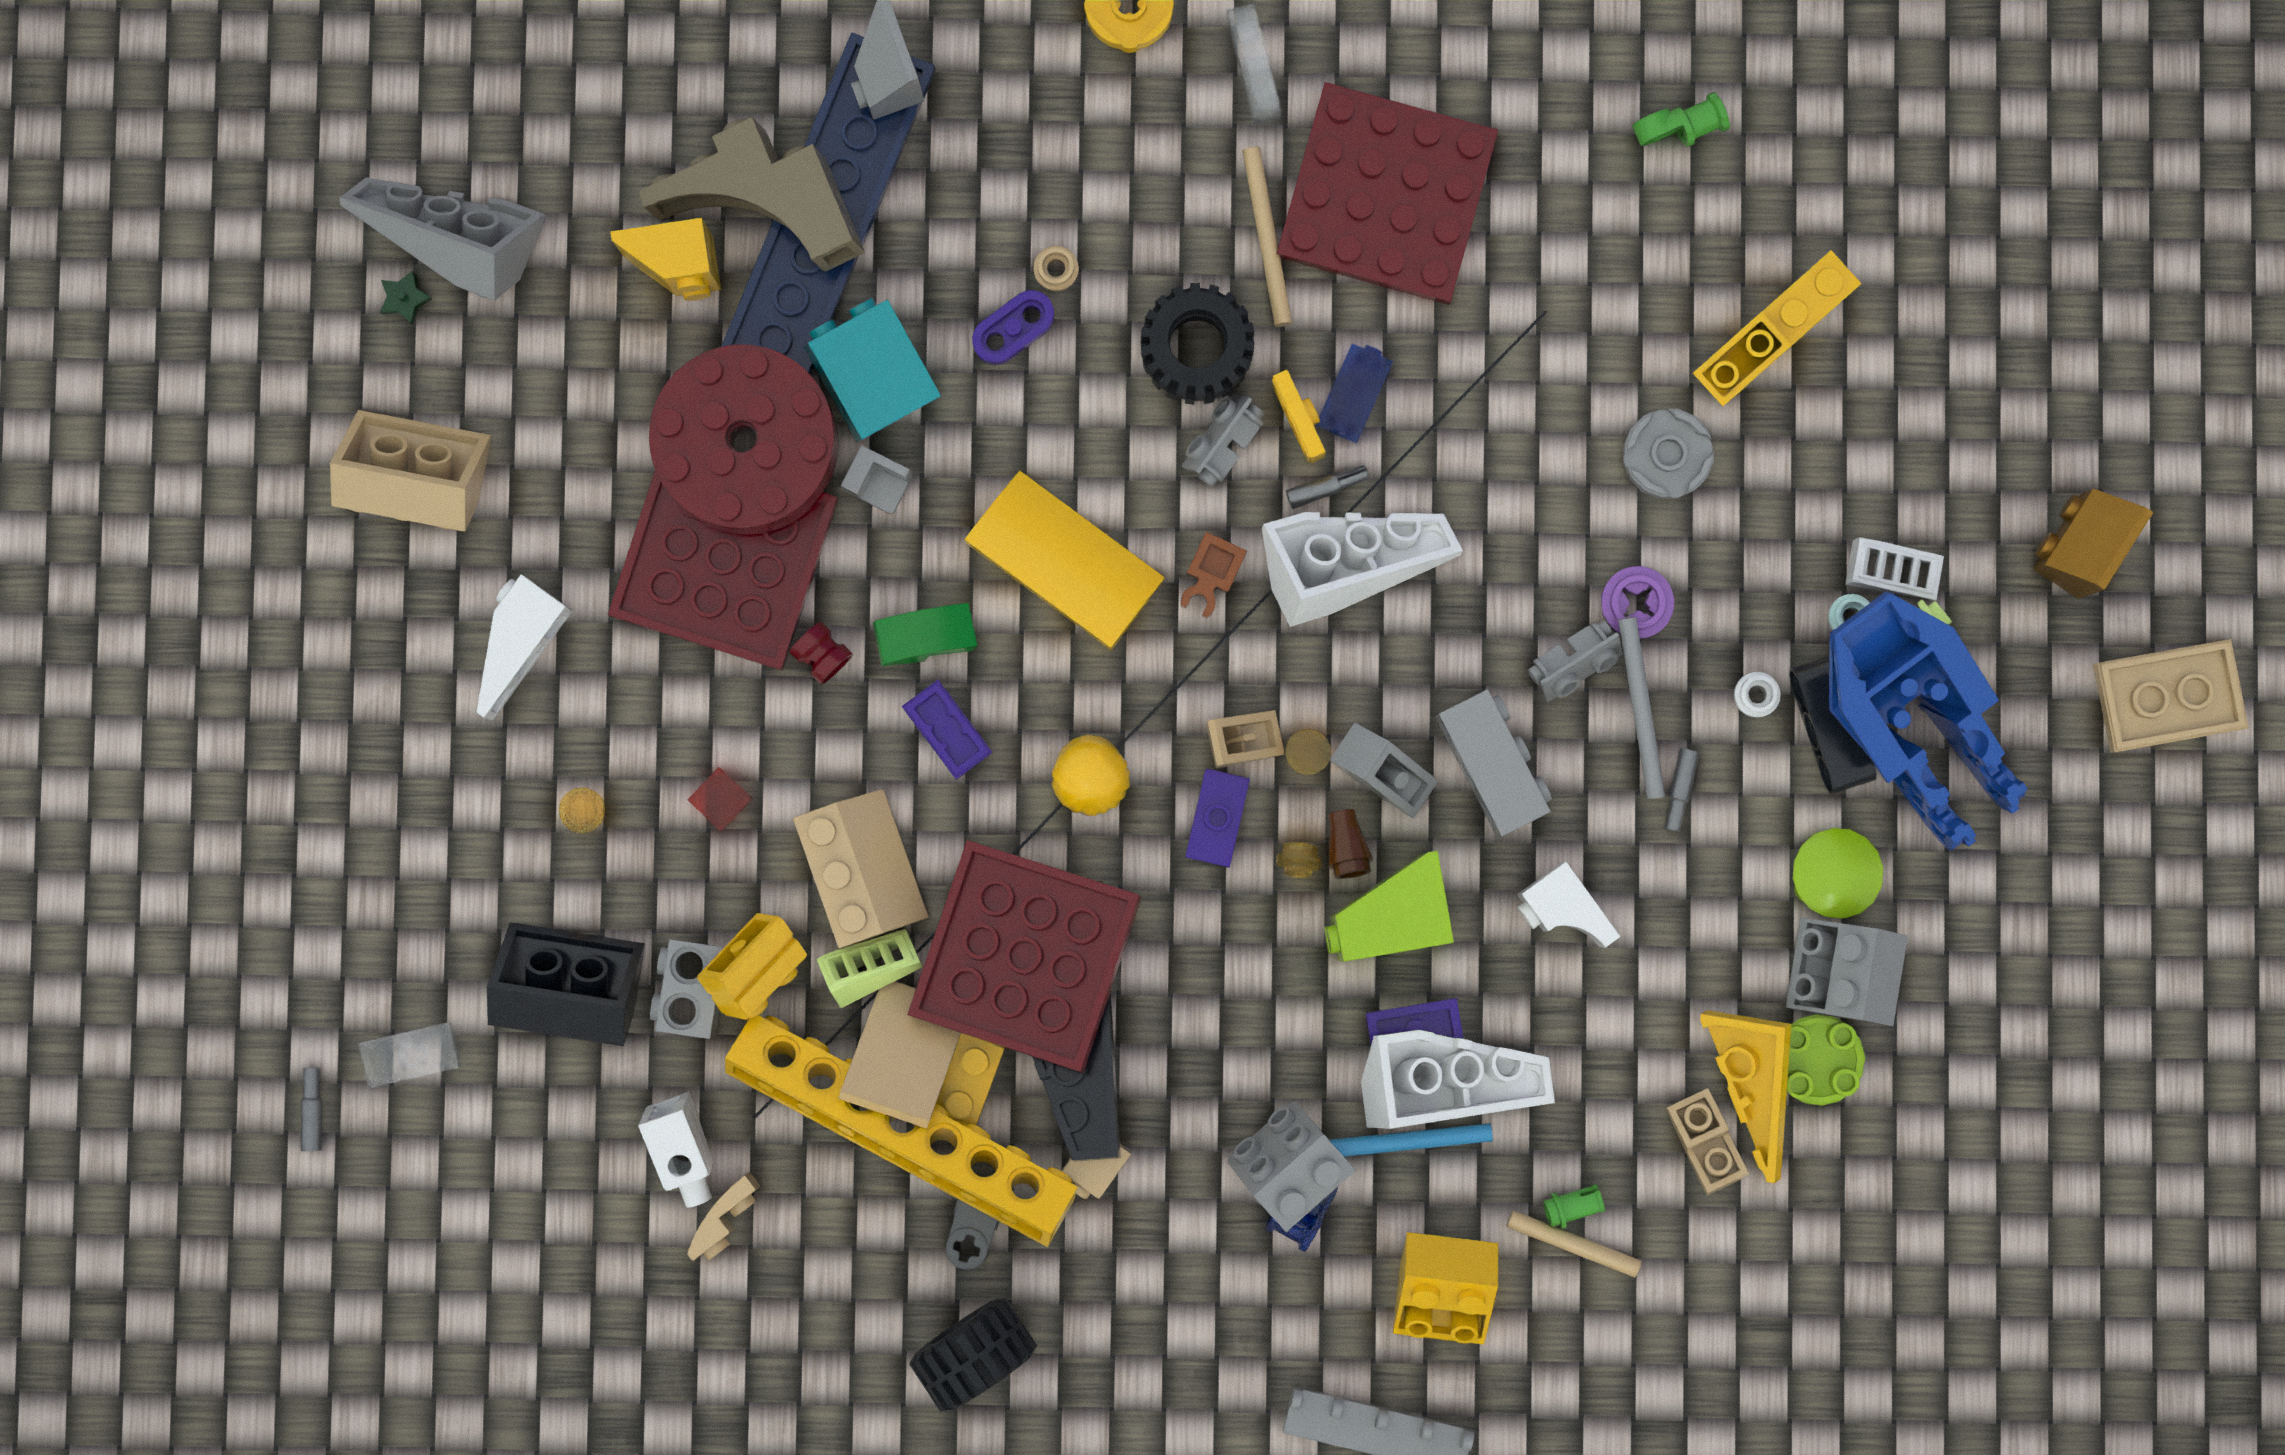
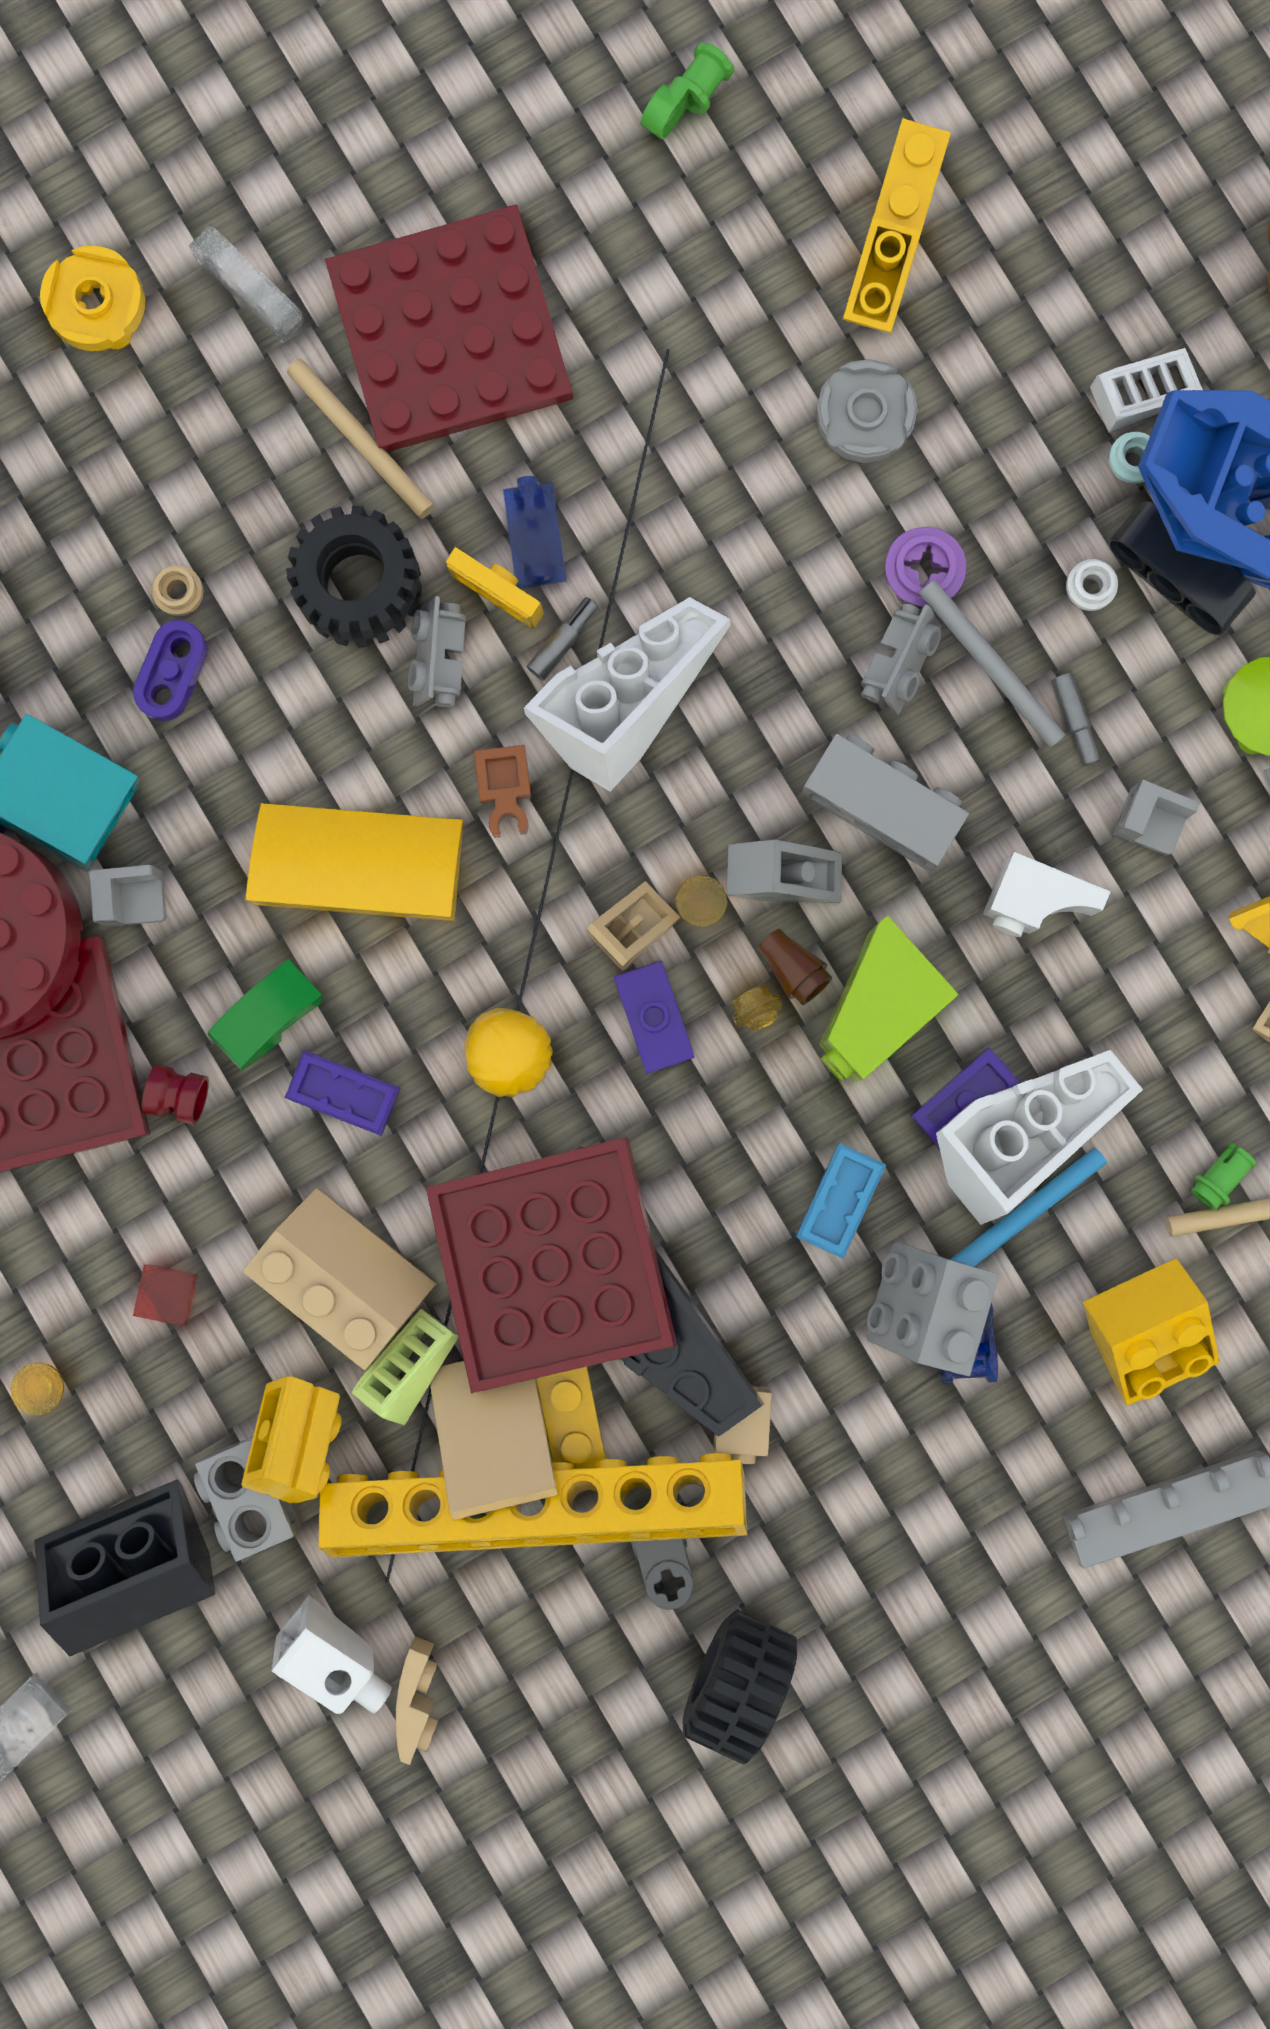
camera: 25 degrees left, 0 degrees up
none -> dark azure plate [795,1143,886,1259]
none -> light grey panel [1112,780,1200,856]

